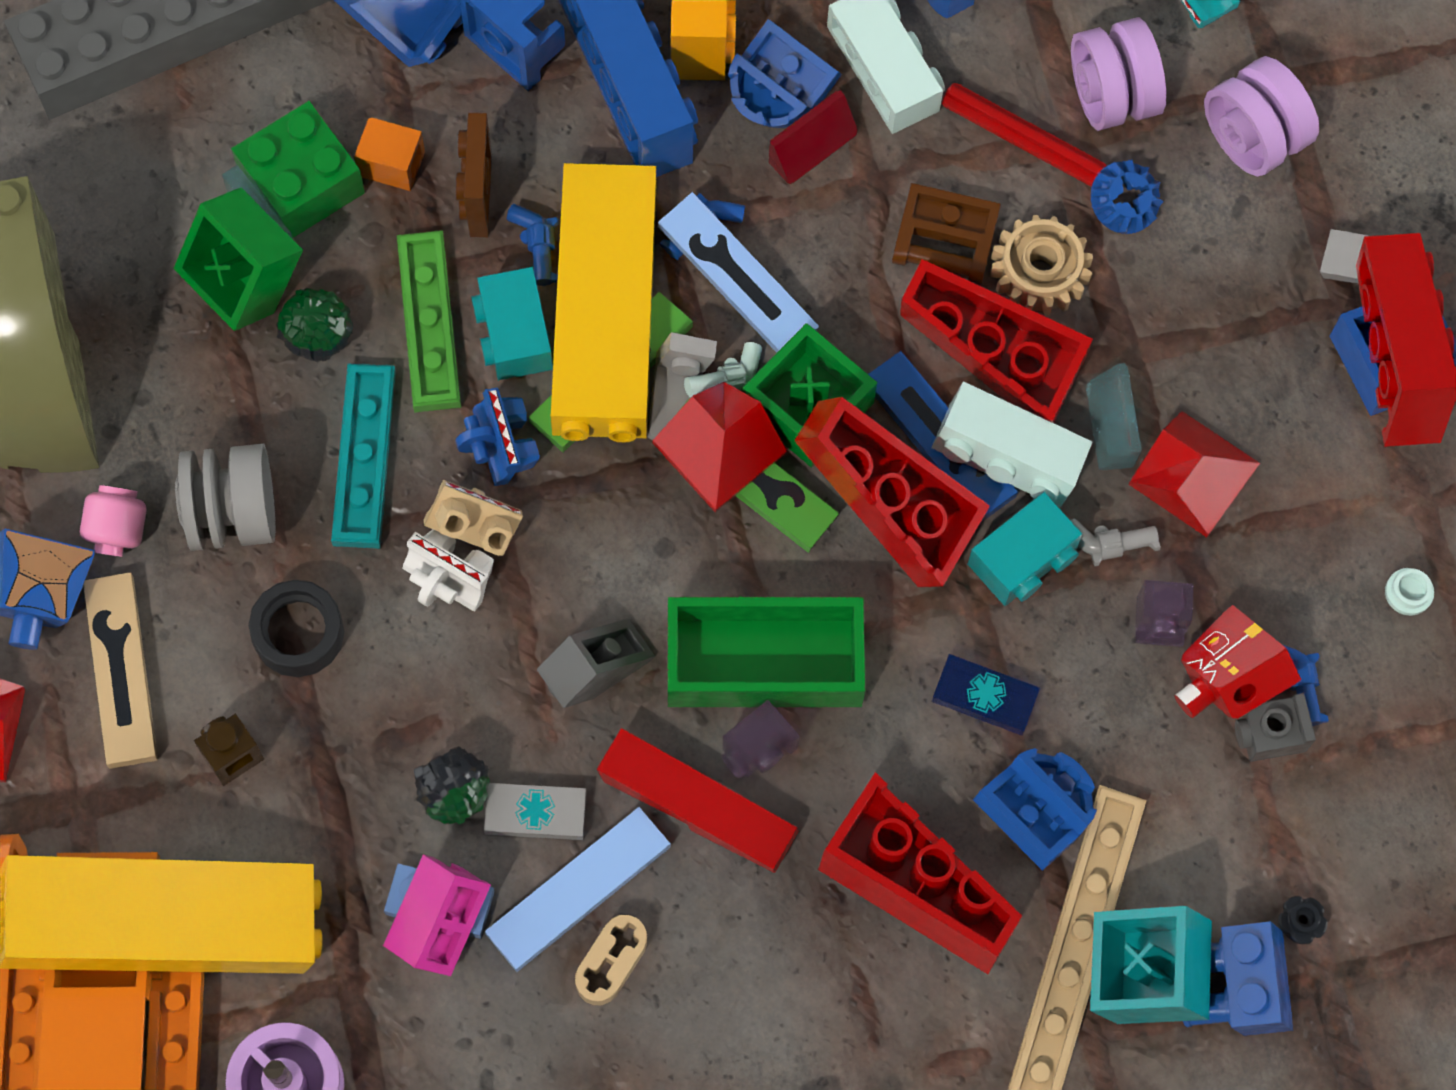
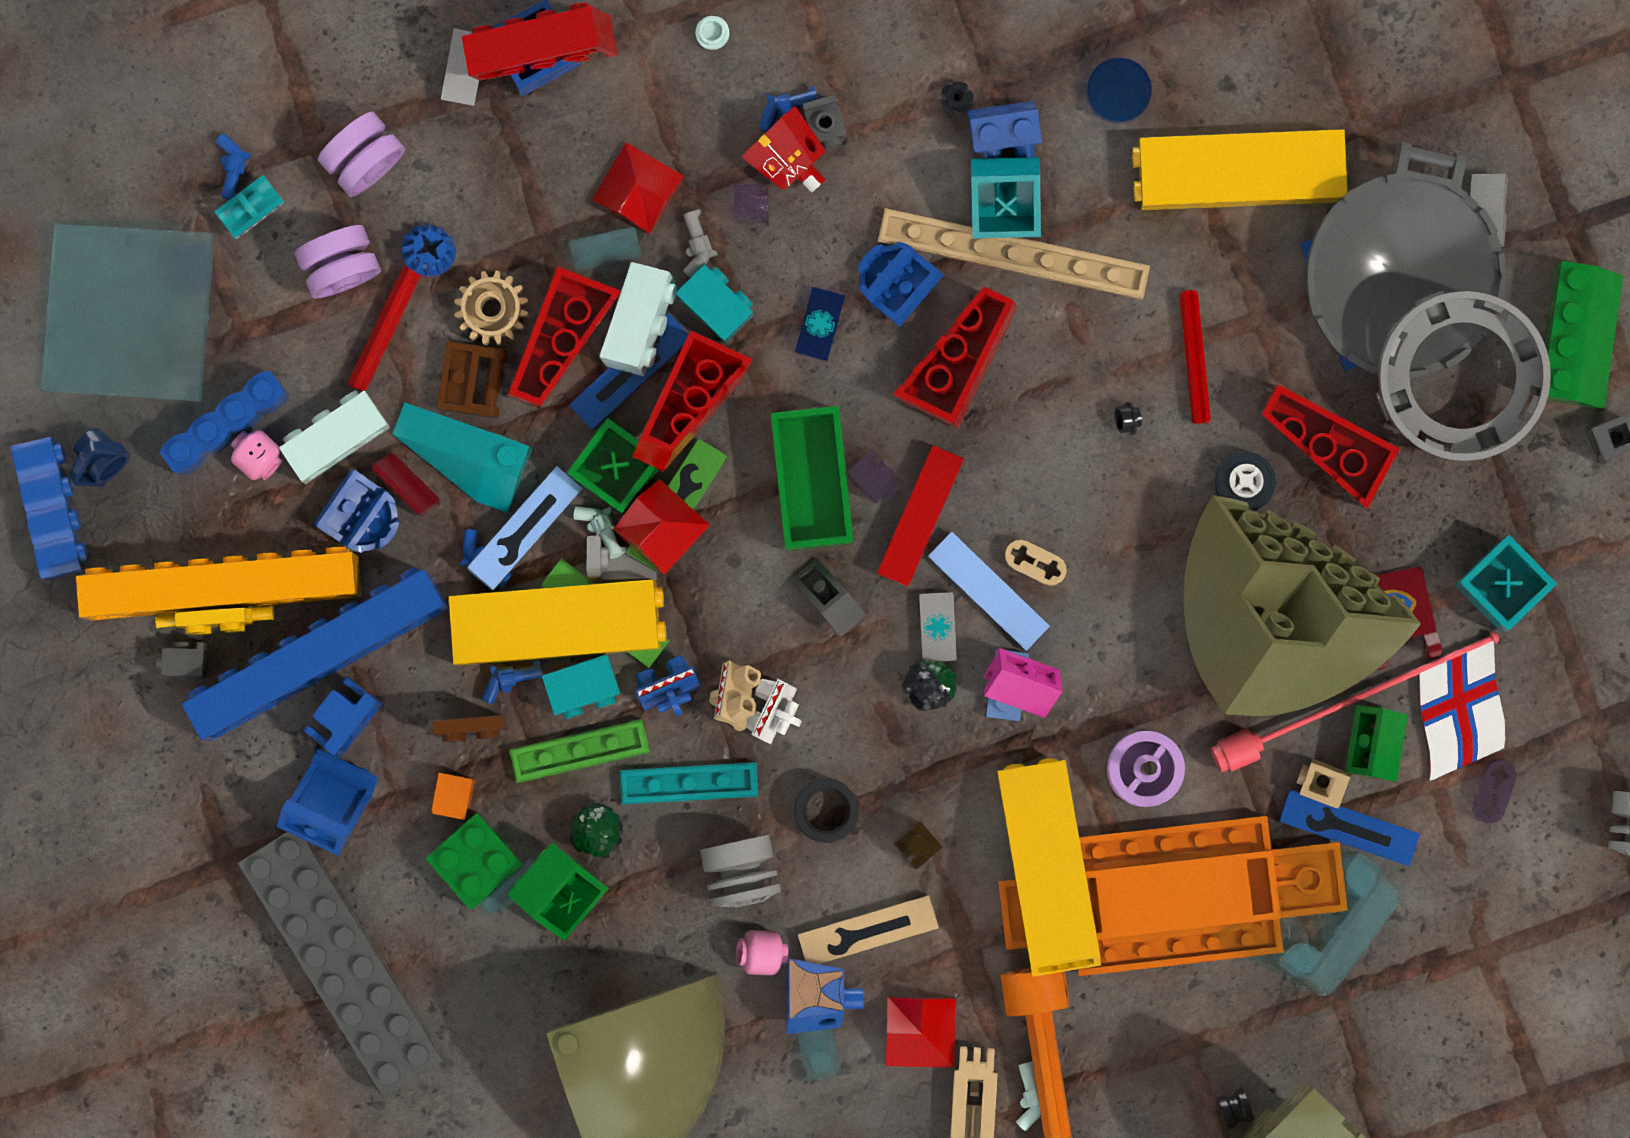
camera: 90 degrees left, 15 degrees up
none -> teal wedge [393,402,532,513]

